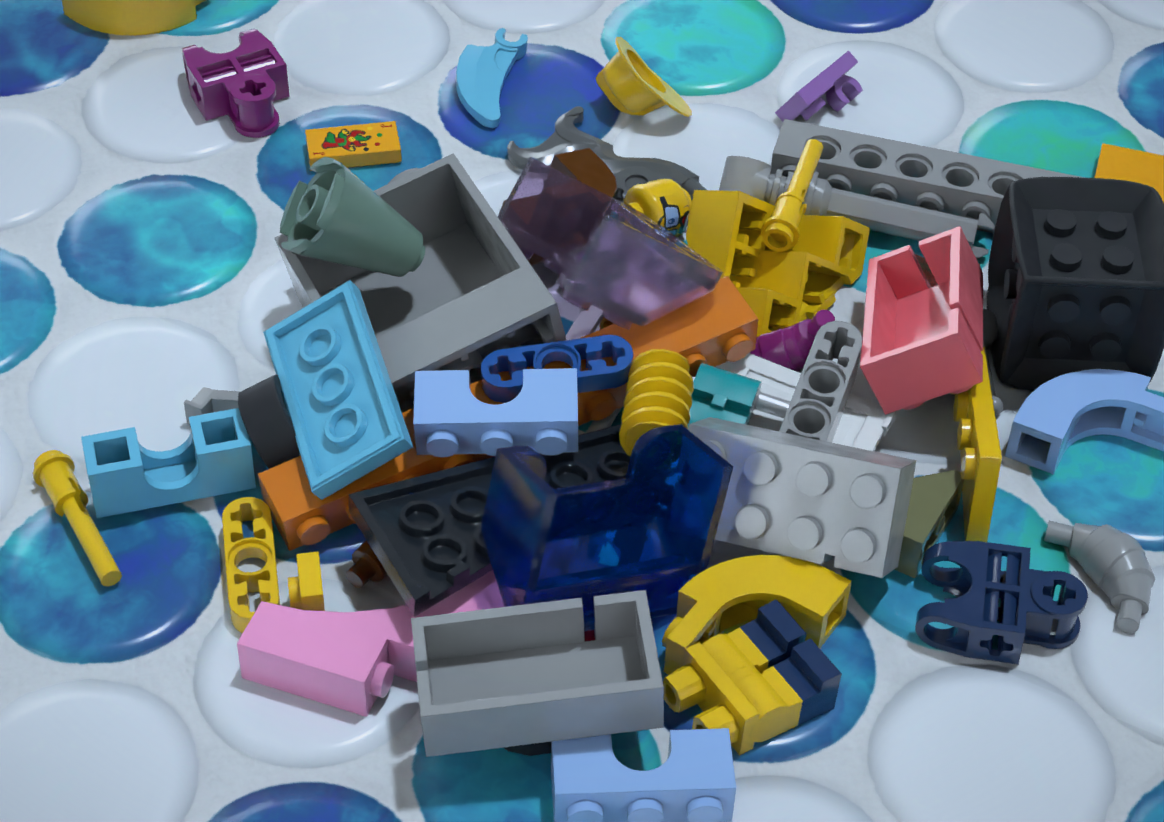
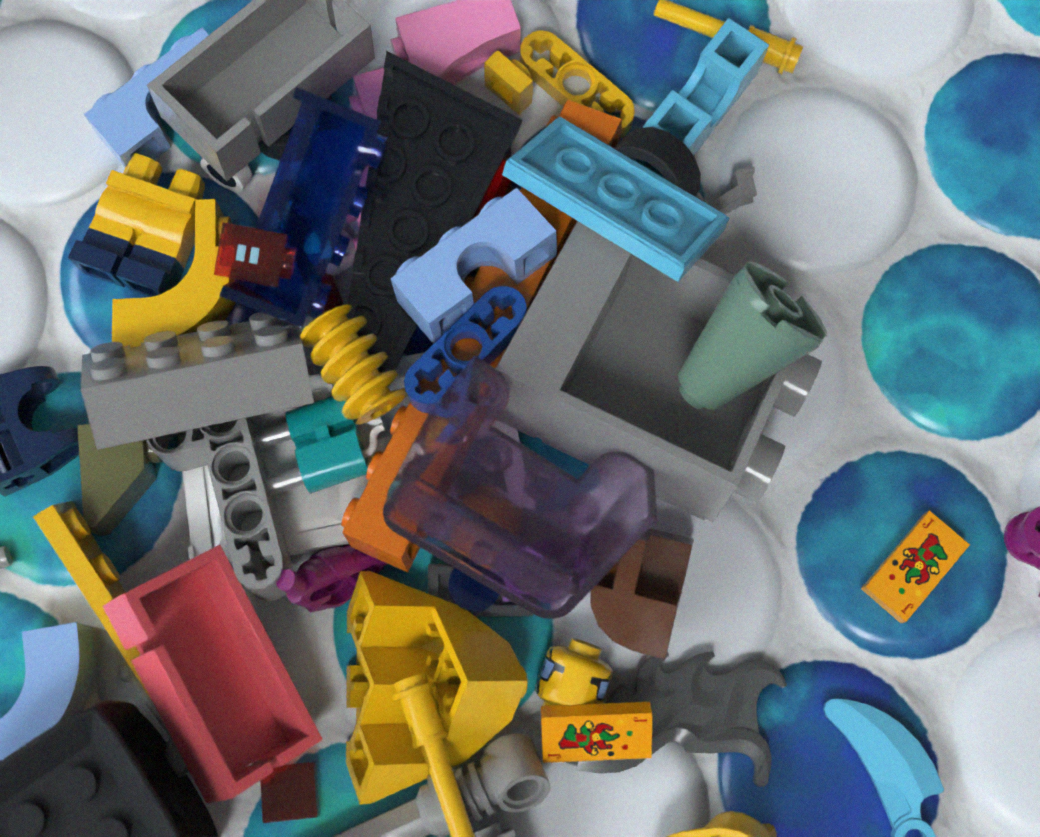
camera: 140 degrees right, 30 degrees up
none -> clear red brick [213,222,297,289]
none -> light orange tile [541,701,652,763]

